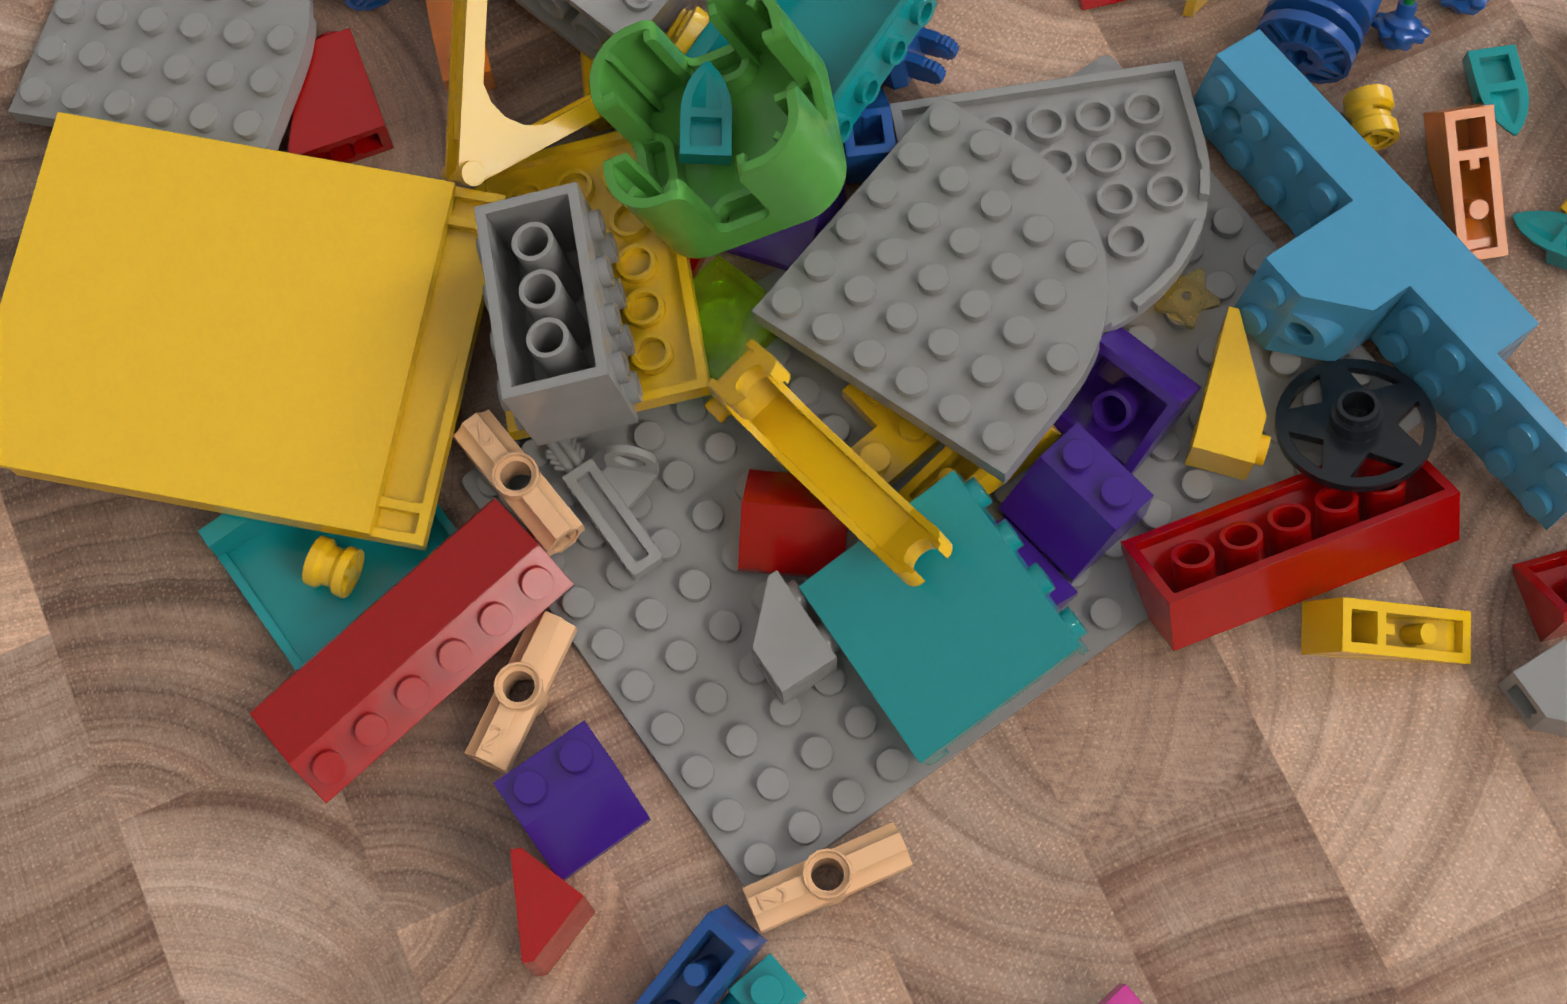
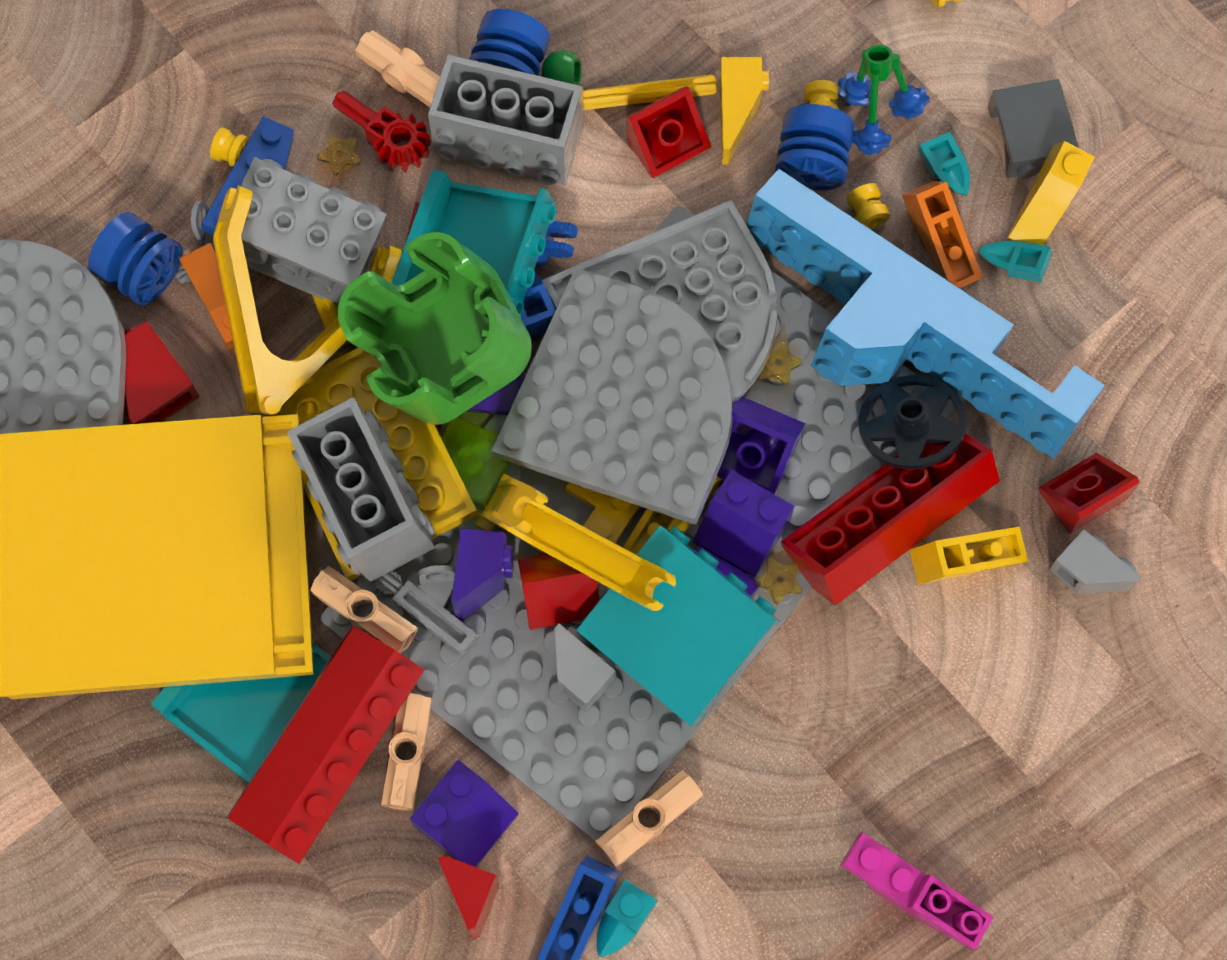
camera: 20 degrees left, 0 degrees up
yellow wheel [302,535,365,599] -> none
teal plate [679,61,732,165] -> none
yellow slope [1184,306,1271,481] -> none
none -> dark purple slope [452,528,514,621]
none -> clear yellow plate [756,558,802,604]

